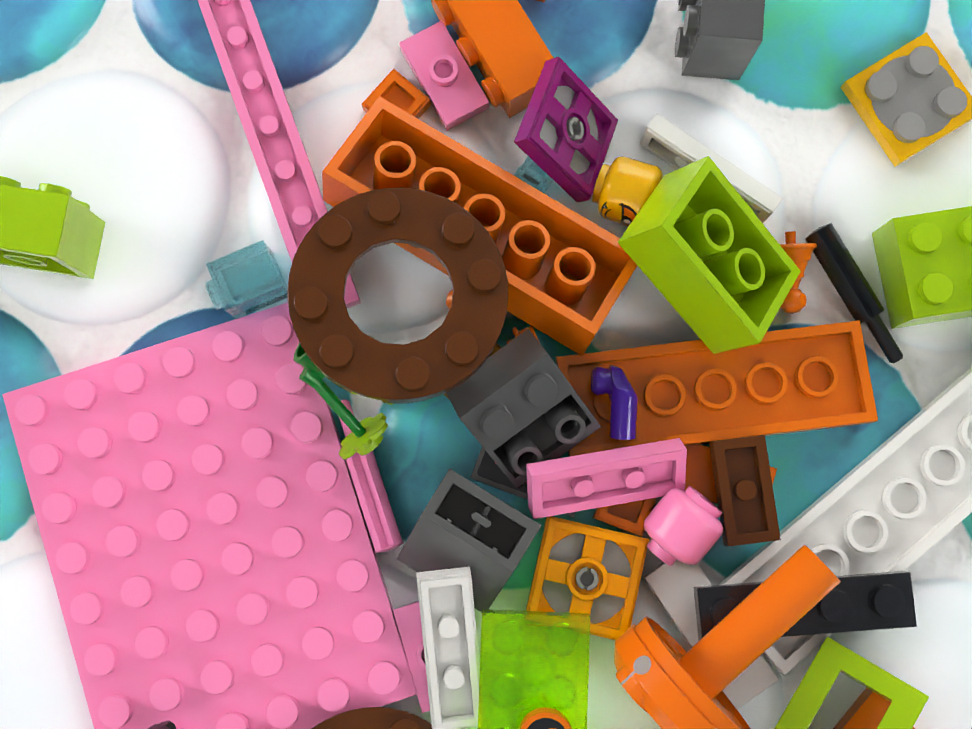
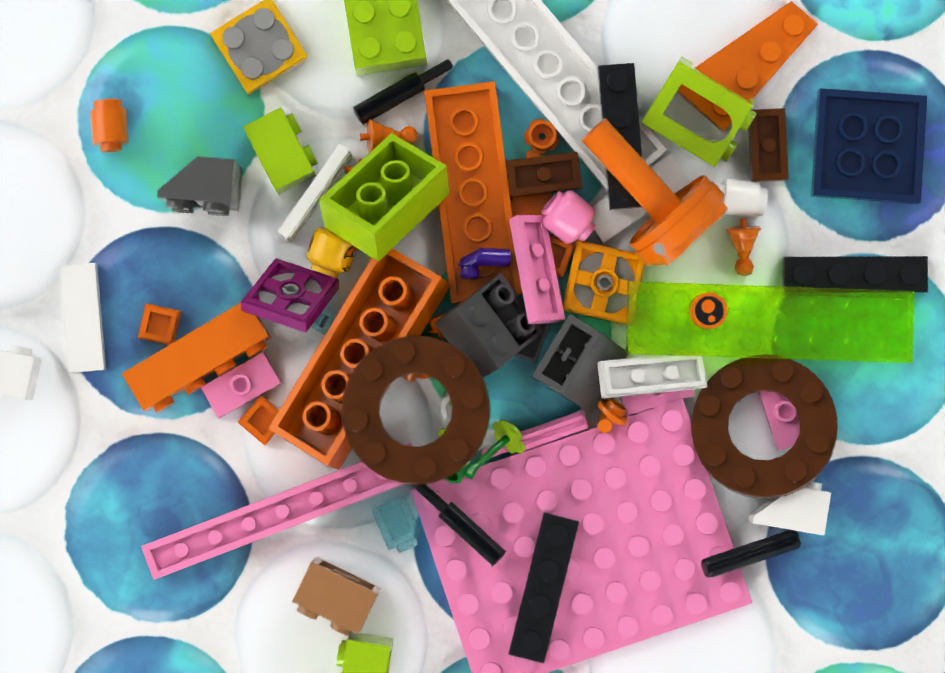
camera: 90 degrees left, 5 degrees up
none -> lime brick [243,107,318,194]
none -> medium nougat brick [292,557,381,636]
none -> black axle [416,484,506,566]
none -> black plate [508,512,579,664]
none -> orange plate [524,119,559,154]
none -> orange plate [597,398,628,433]

